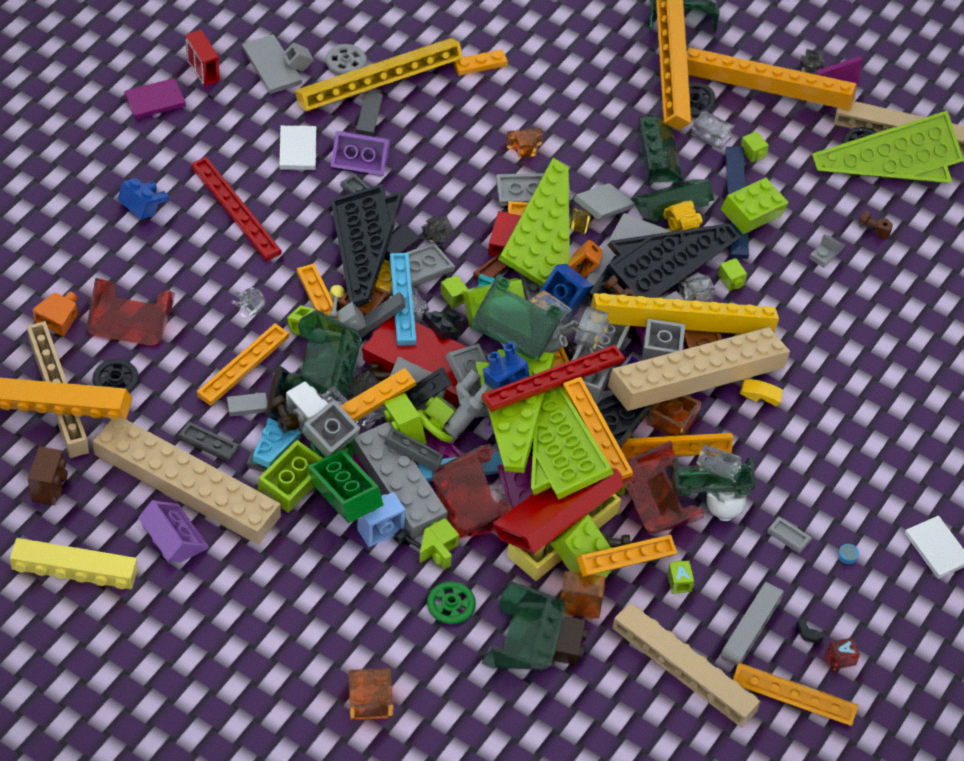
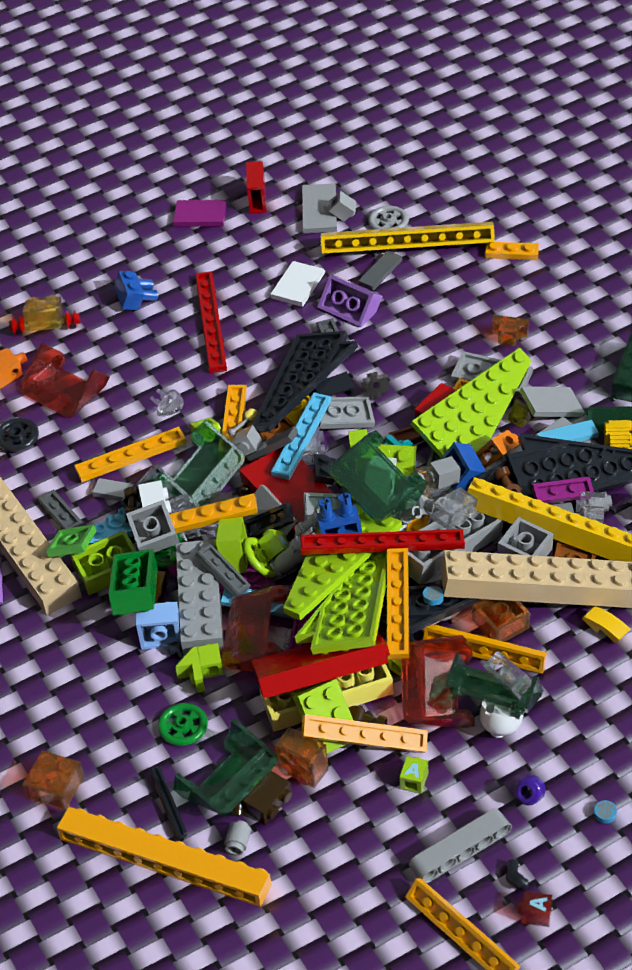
camera: 35 degrees right, 5 degrees down
tan brick [612,603,760,728] -> none
light grey tile [767,517,812,554] -> none
none -> clear yellow brick [9,295,81,334]
none -> bright green plate [46,524,97,557]
none -> light orange brick [57,807,271,907]
none -> black axle [150,767,187,840]
none -> light grey brick [225,820,251,855]
none -> dark azure tile [423,586,444,606]
none -> light grey brick [428,456,460,489]
none -> dark purple head [514,775,546,806]
none -> magenta plate [531,477,594,504]
none -> medium azure tile [537,420,599,442]

